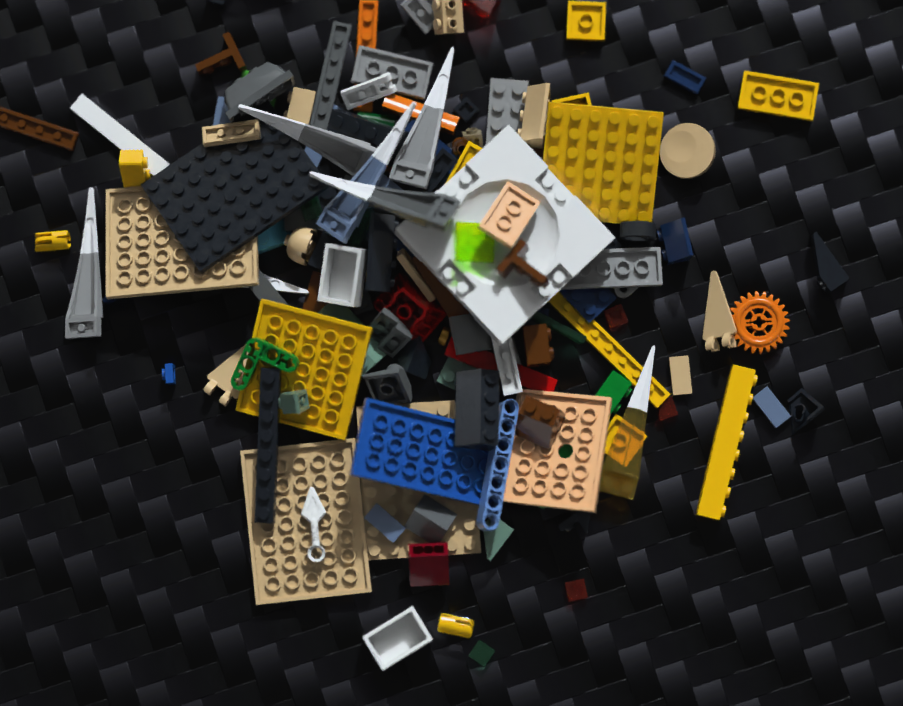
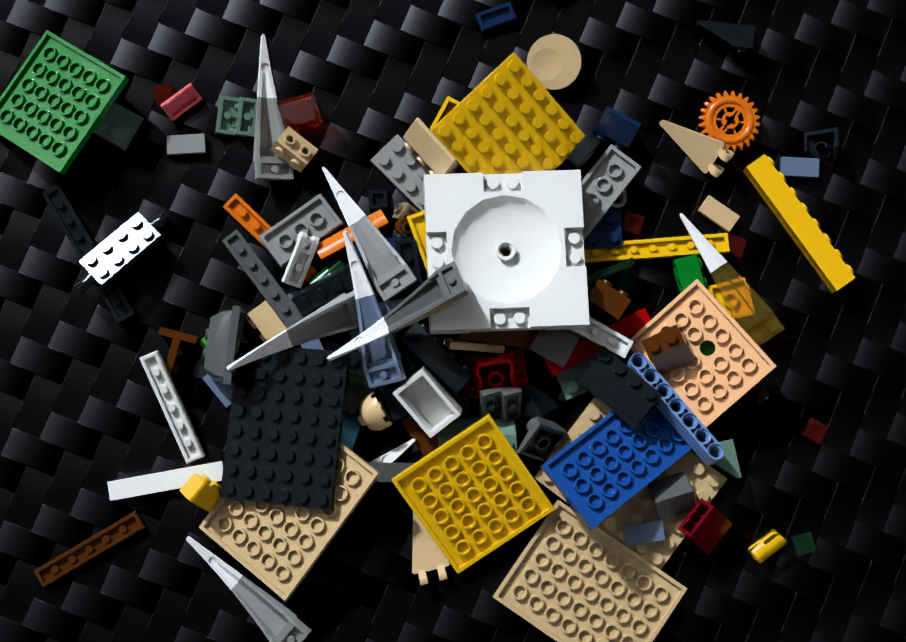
camera: 55 degrees left, 0 degrees up
yellow arm [35,230,71,252] -> none
blue plate [162,363,176,385] -> none
tan tile [202,119,261,147] -> none
green beam [231,337,299,390] -> none
black plate [255,368,281,524] -> none
sand green slope [278,389,310,414] -> none
white piece [301,487,326,562] -> none
white piece [363,606,433,670] -> none
pearl gold tile [438,326,451,346] -> none
clear neon green plate [454,222,495,264] -> none
light nougat plate [478,182,541,249] -> none
reddish brown bracket [496,239,550,289] -> none
yellow plate [566,1,606,41] -> none
none -> white tile [139,350,205,464]

